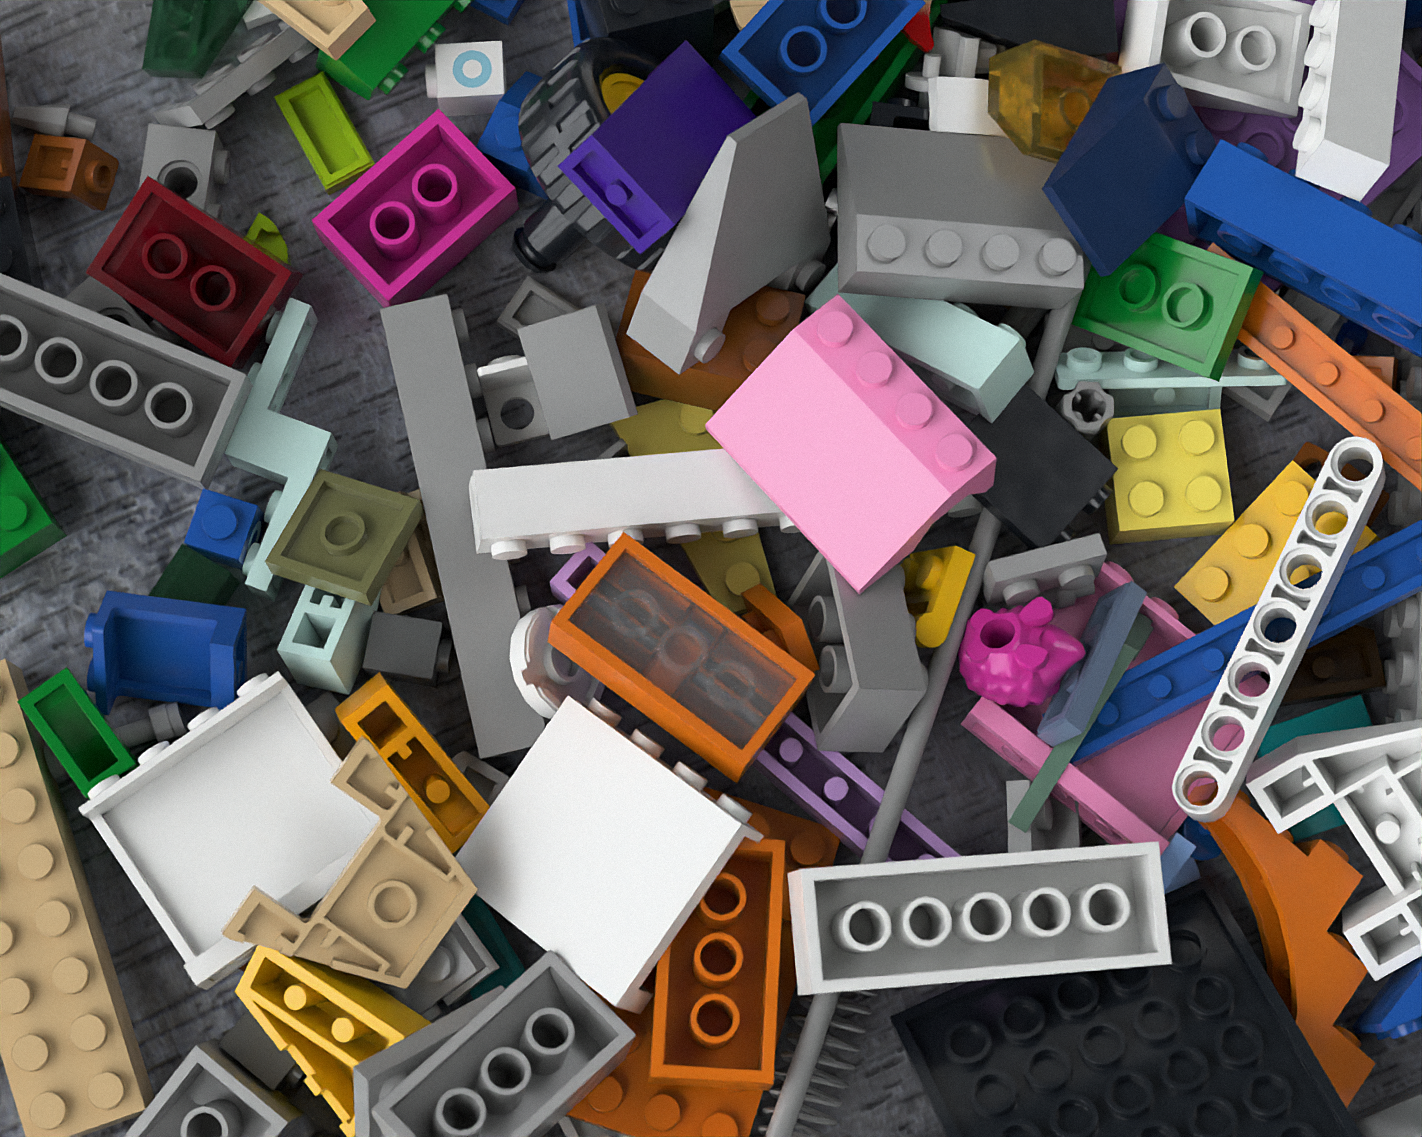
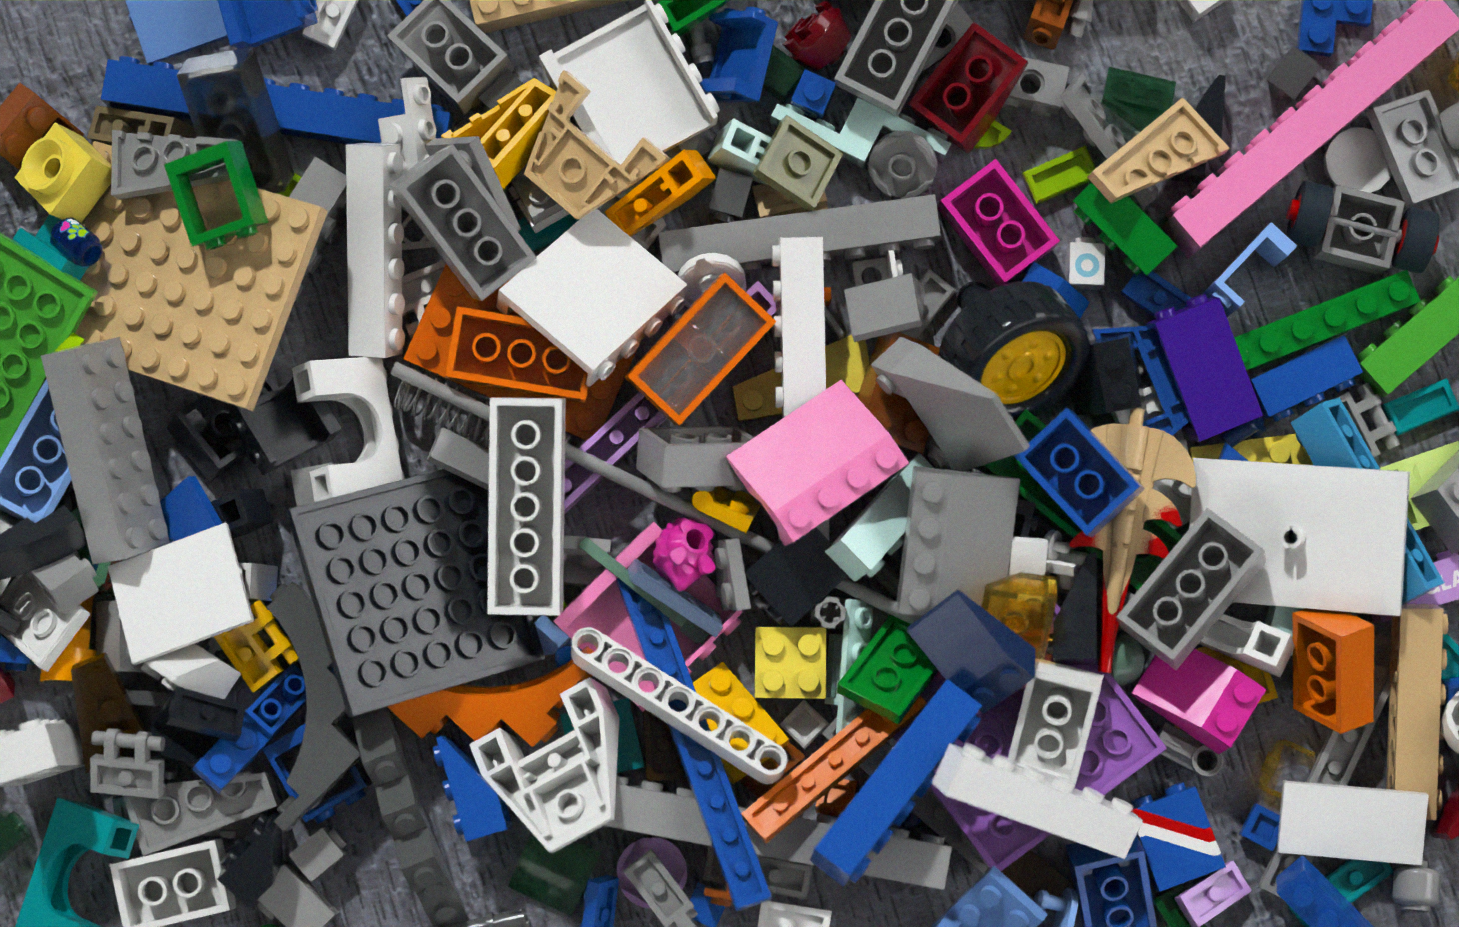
camera: 95 degrees right, 5 degrees up
dark purple panel [558,40,757,254] -> none
orange plate [740,583,820,672] -> none
none -> light grey tile [427,427,489,490]
none -> white tile [779,700,829,749]
none -> dark red cone [782,1,851,71]
none -> light grey tile [868,131,938,199]

